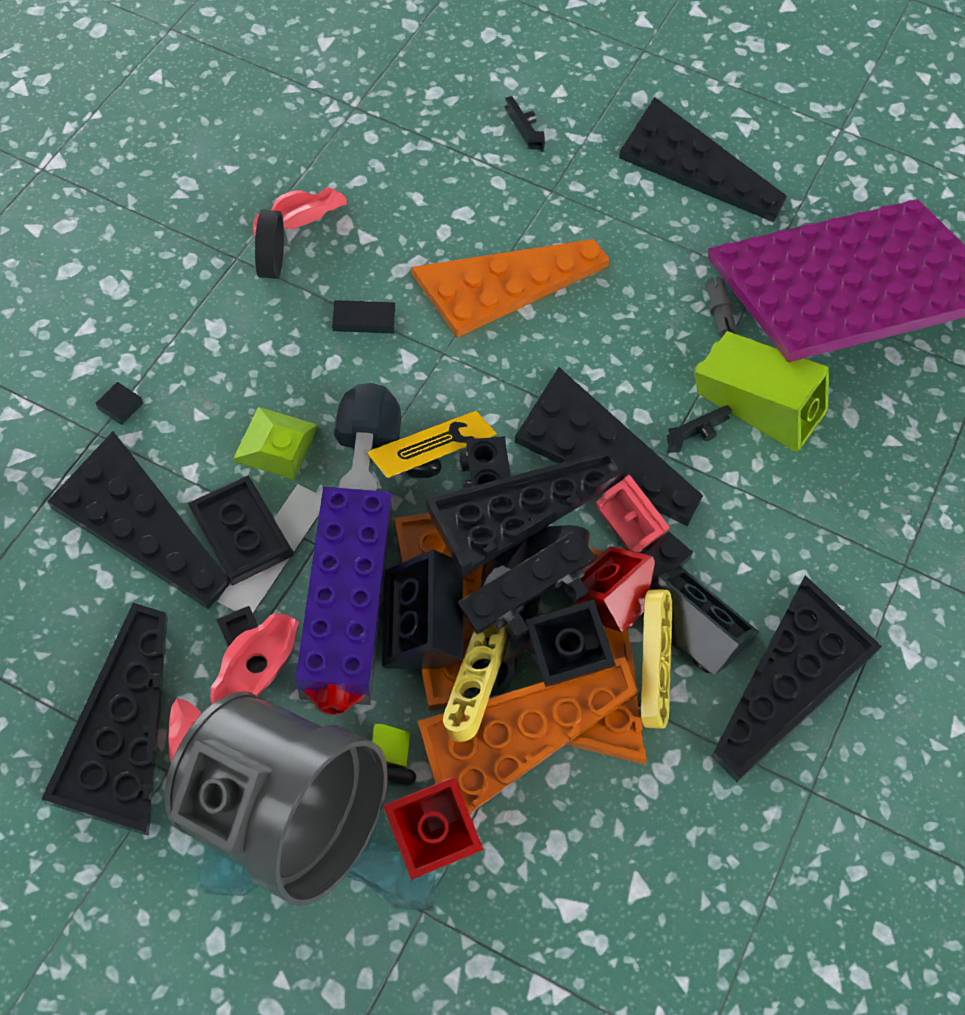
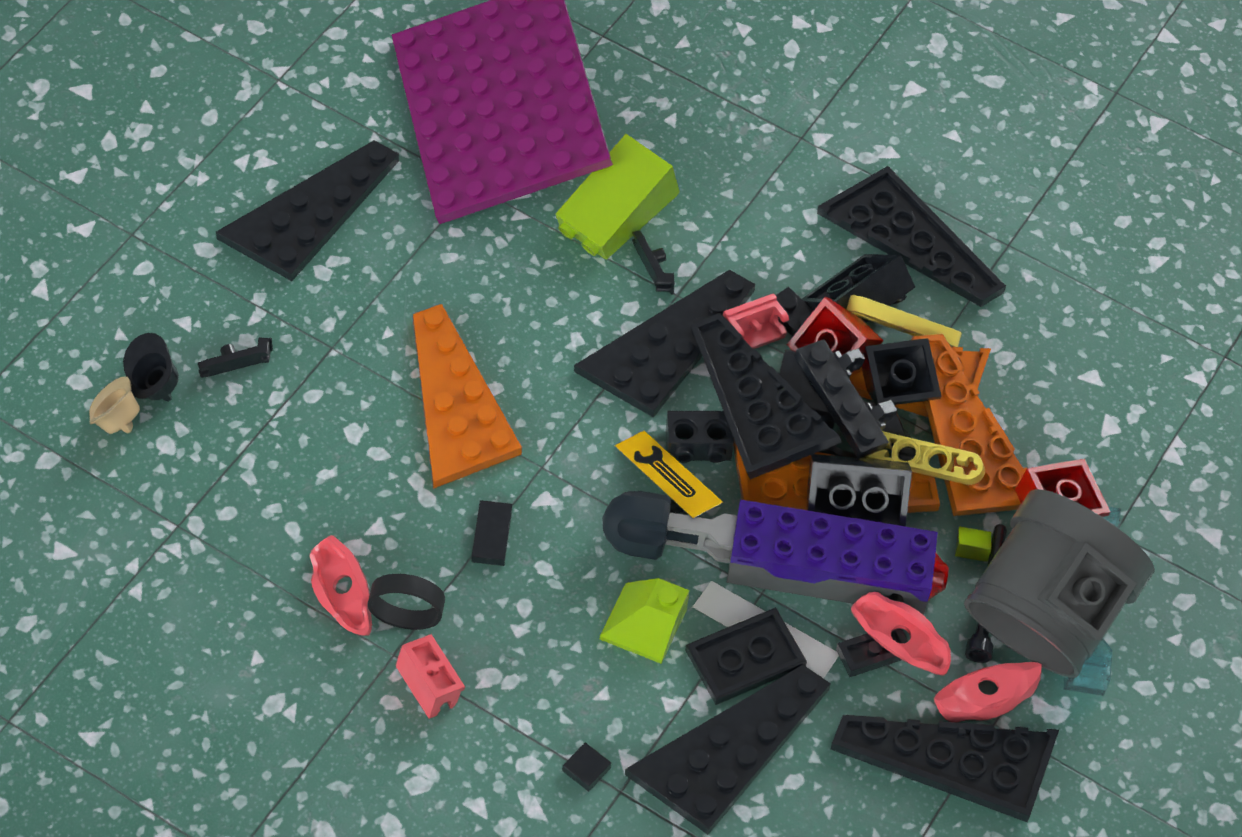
camera: 85 degrees left, 5 degrees down
dark grey pin [705,276,738,338] -> none
none -> tan piece [89,377,140,434]
none -> black piece [123,333,179,401]
none -> coral hinge [396,634,465,719]

